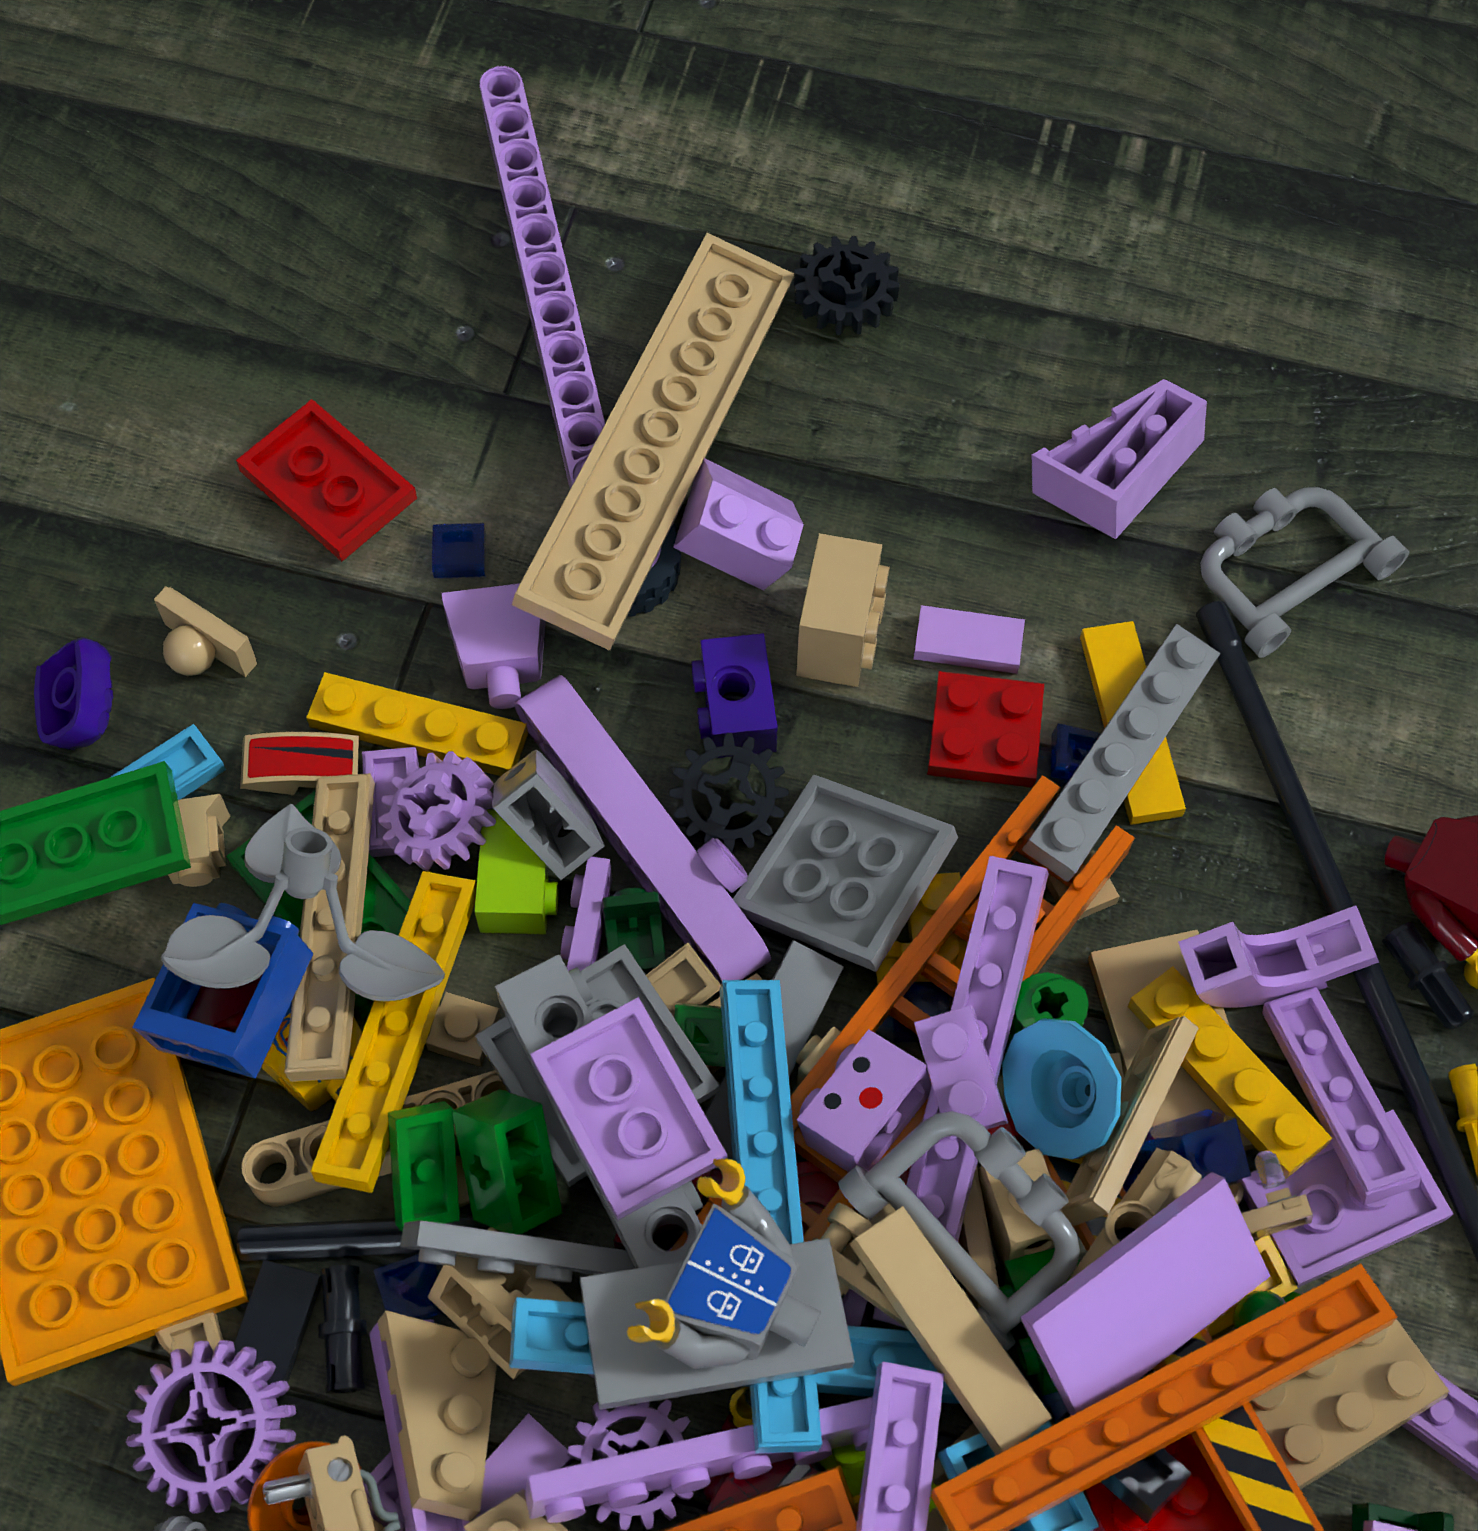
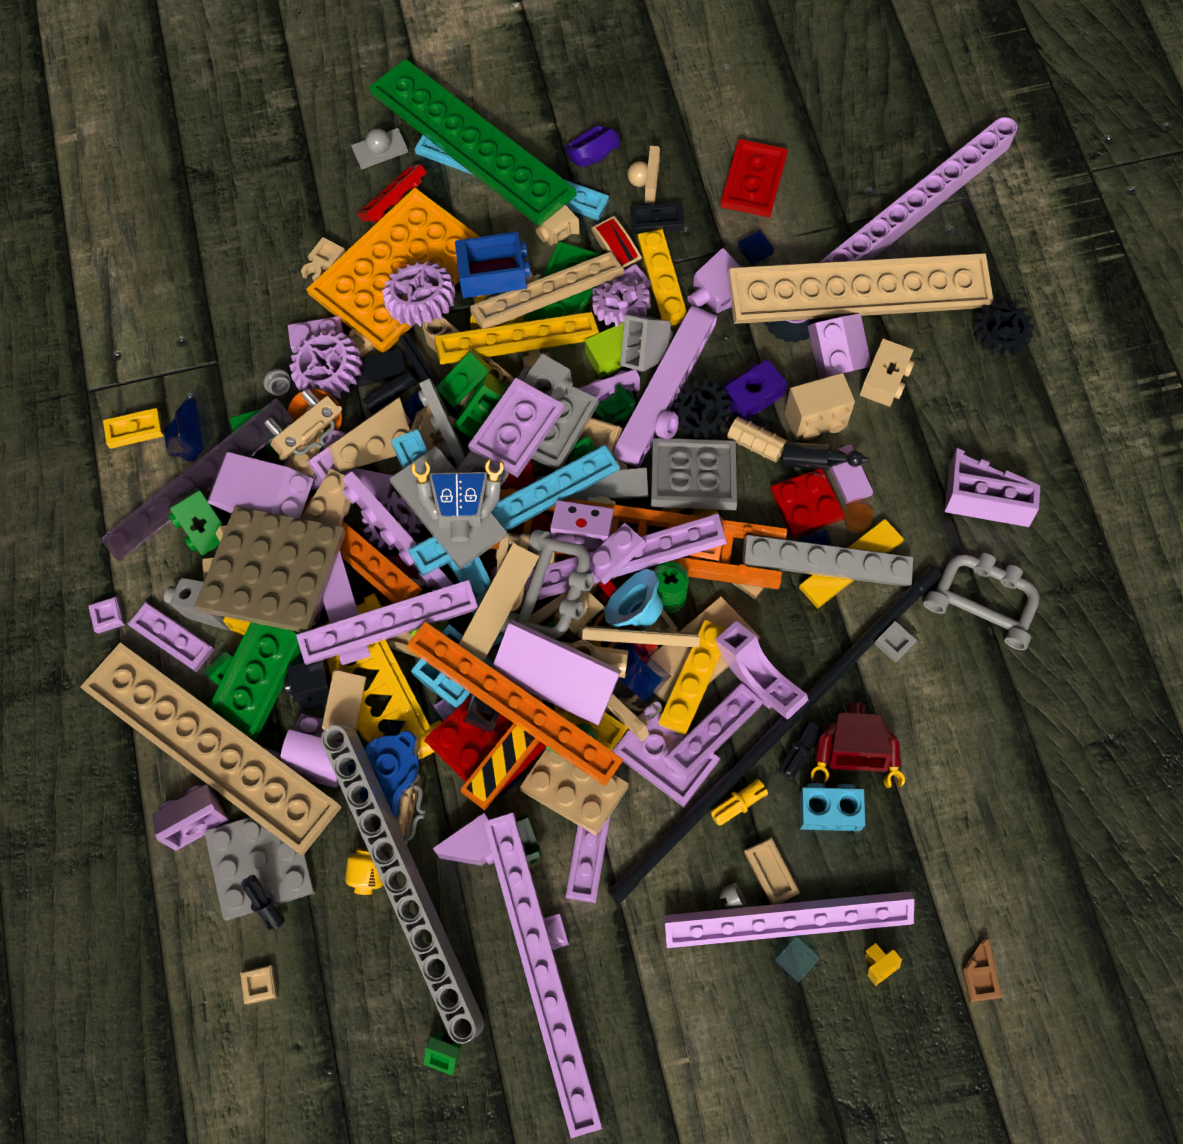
camera: 65 degrees right, 5 degrees up
light grey plant [161,804,445,1001] -> none
none -> lavender plate [288,316,344,353]
none -> lavender gear [382,261,456,327]
none -> black plate [630,202,684,234]
none -> tan axle [727,416,787,462]
none -> black wheel [783,442,869,470]
none -> clear orange tile [844,503,873,532]
none -> tan brick [860,339,915,407]
none -> light grey plate [874,621,917,663]

